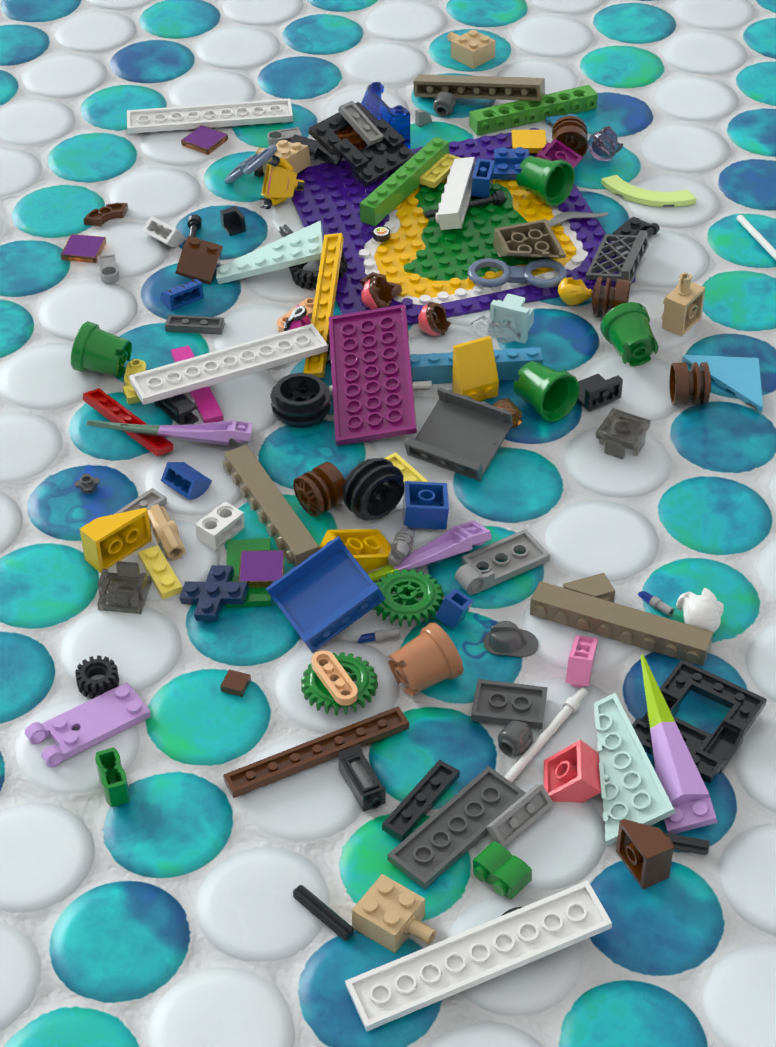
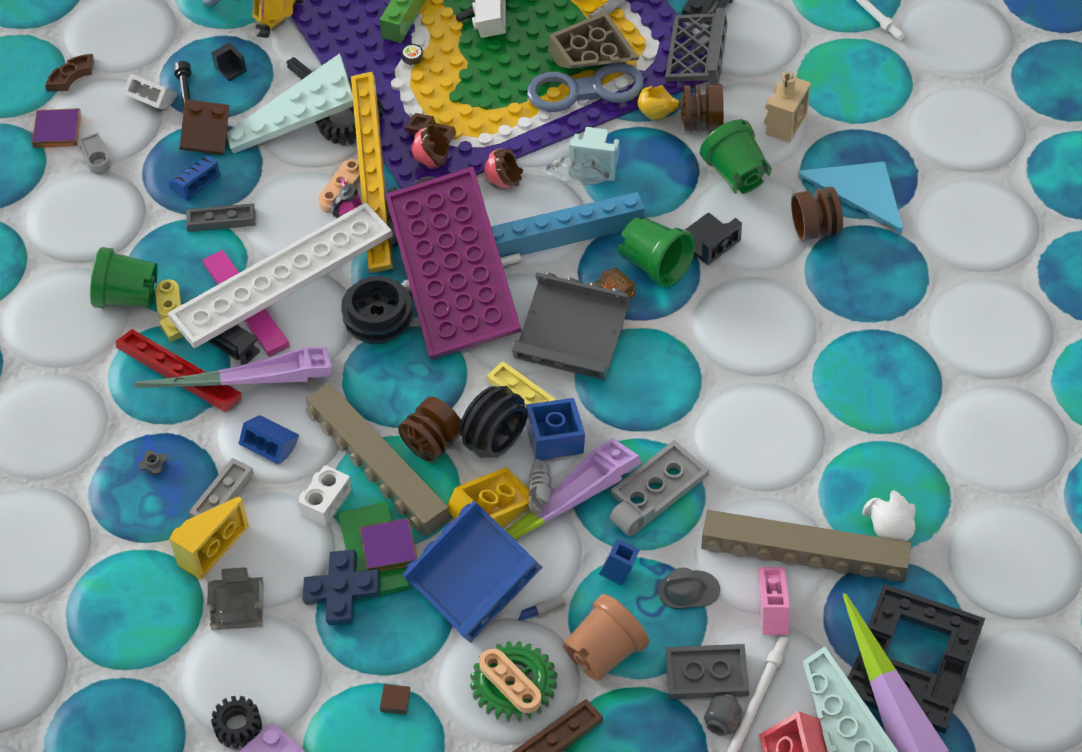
camera: 10 degrees left, 10 degrees up
light yellow plate [138,545,182,600] -> none
tan piece [148,504,185,560] -> none
green gear [373,569,444,627] -> none
yellow slope [452,336,499,401] -> none
dark tan slope [563,573,615,603] -> none
clear smoke panel [596,408,651,459] -> none
light grey piece [638,591,674,616] -> none

